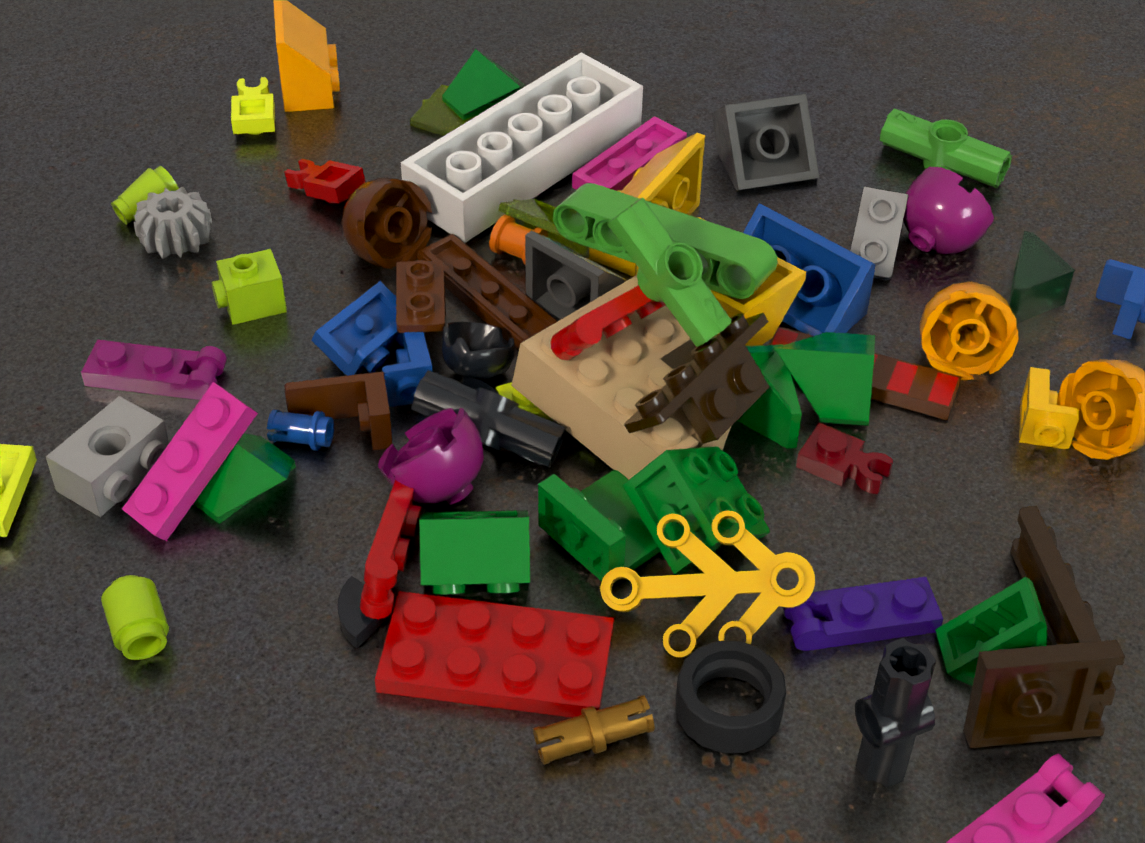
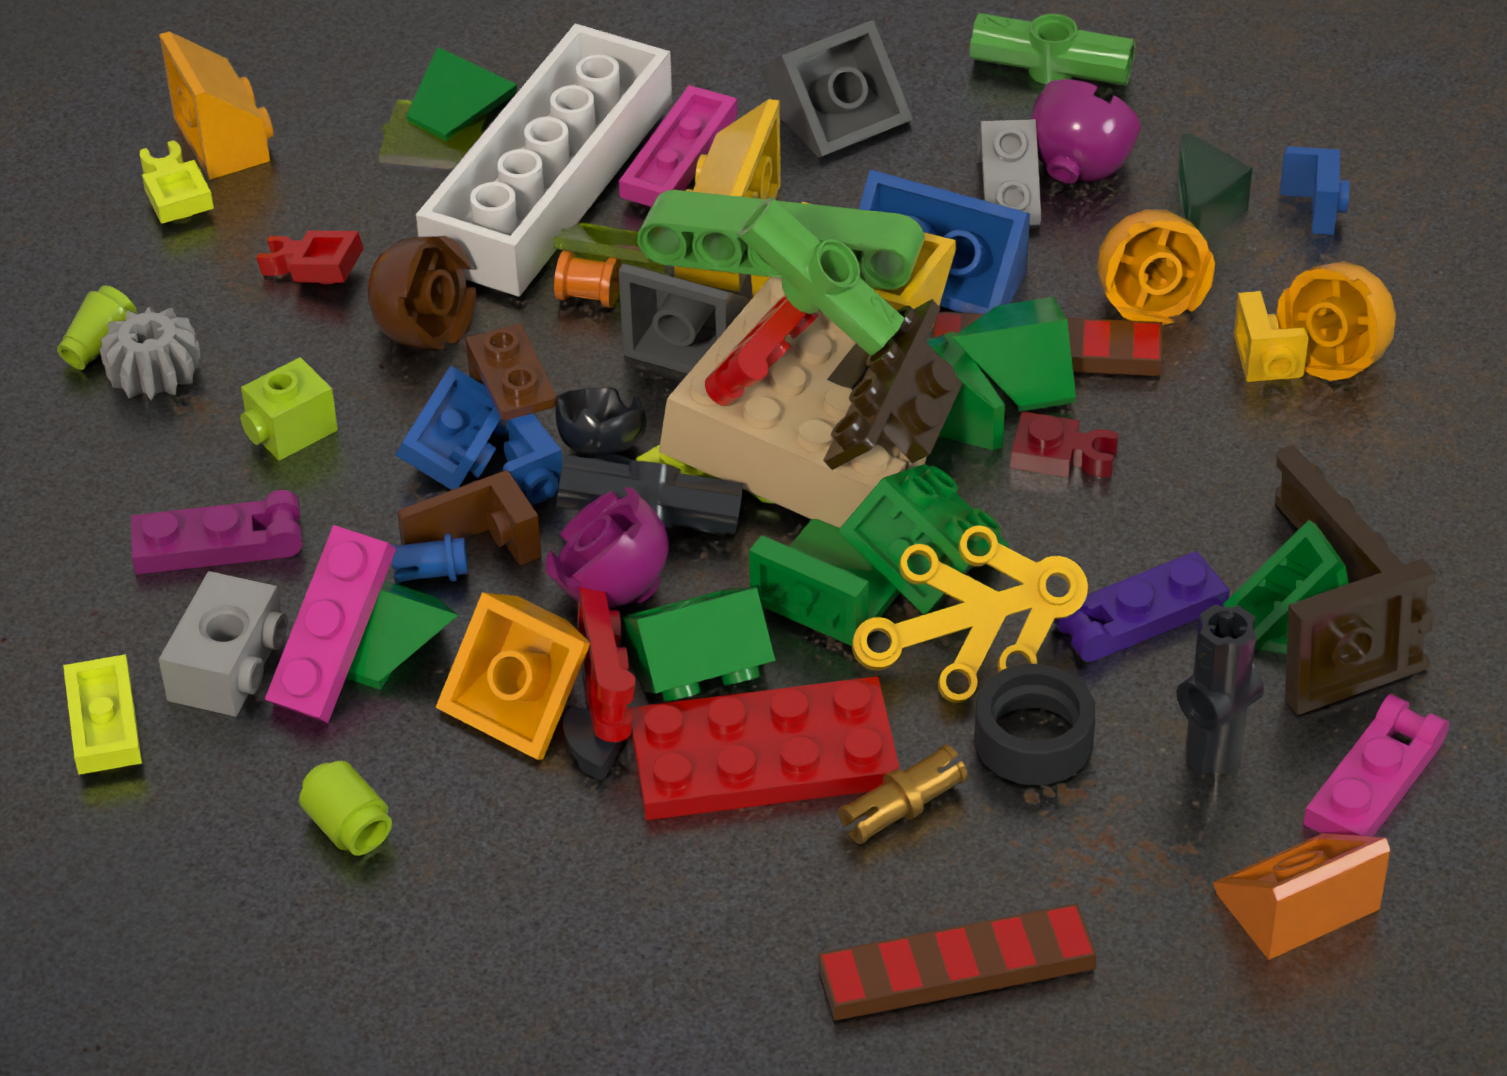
camera: 15 degrees left, 0 degrees up
reddish brown tile [417,234,558,351] -> none
none -> light orange slope [436,592,590,760]

